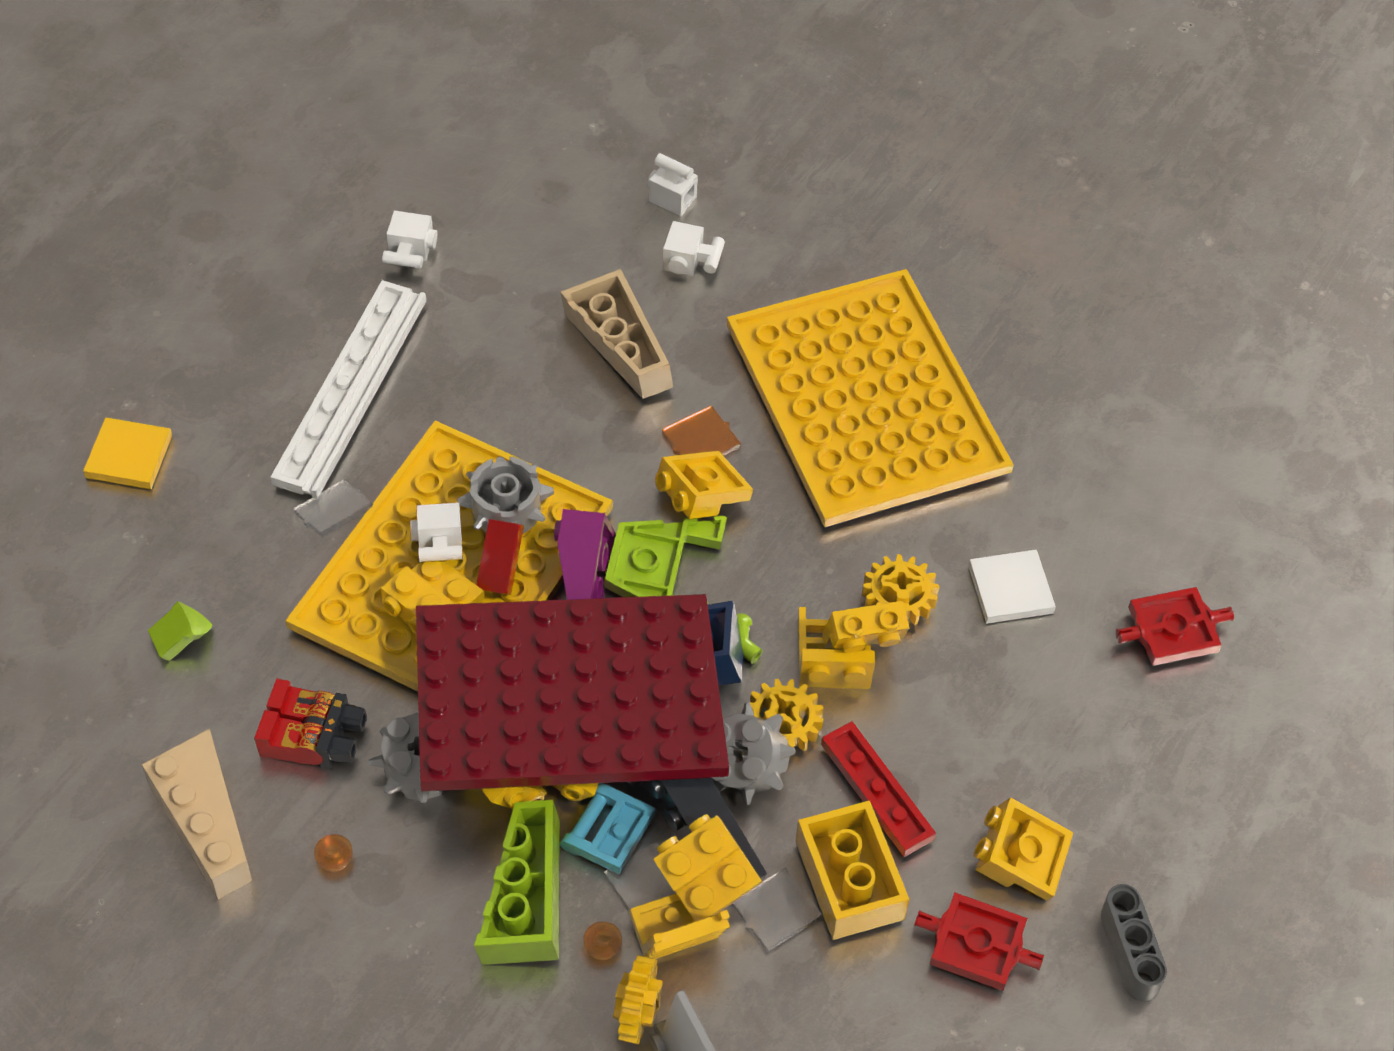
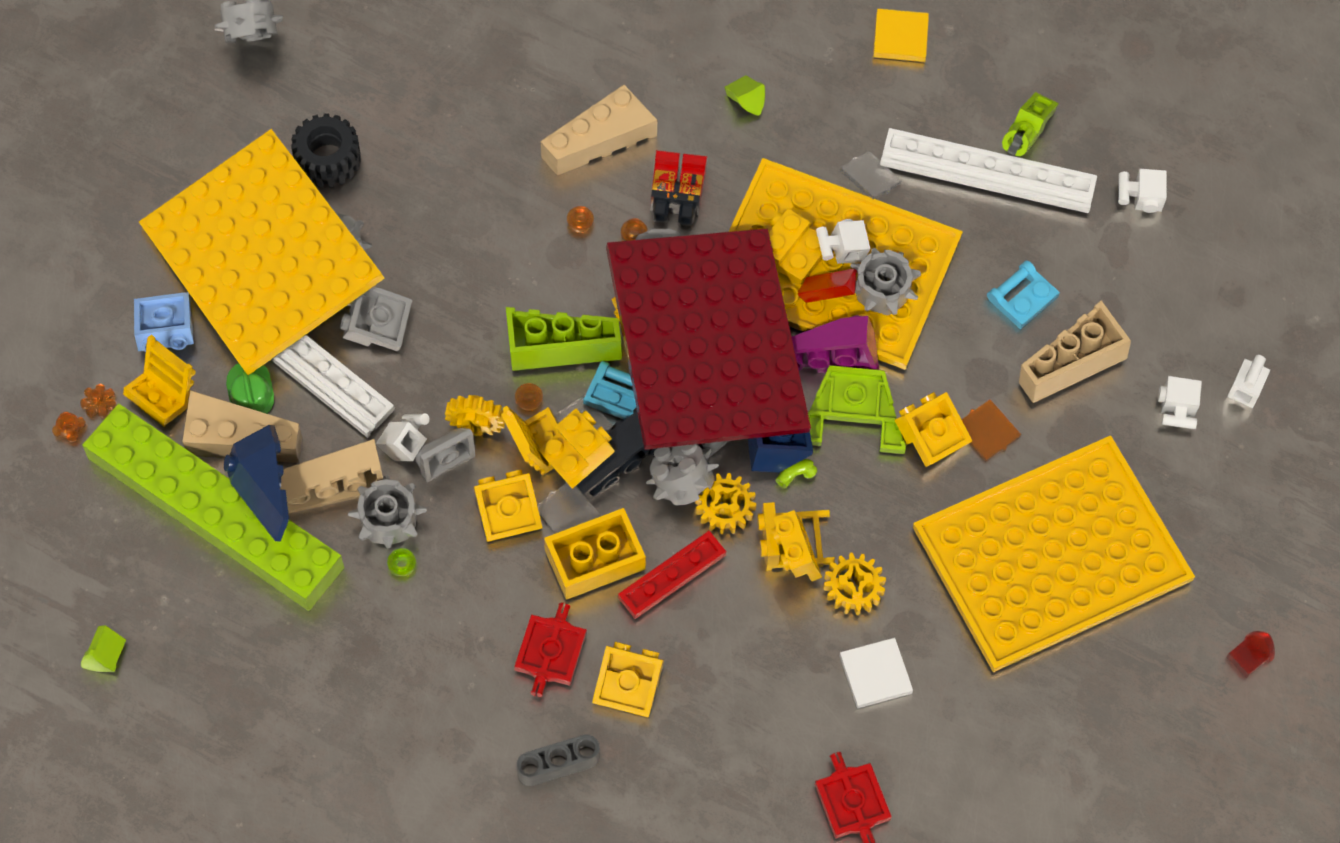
camera: 85 degrees right, 10 degrees up
none -> yellow plate [473,469,543,542]
none -> clear orange plate [621,218,648,241]
none -> medium azure plate [987,260,1060,330]
none -> lime plate [1002,92,1059,157]
none -> clear red tile [1227,631,1275,678]

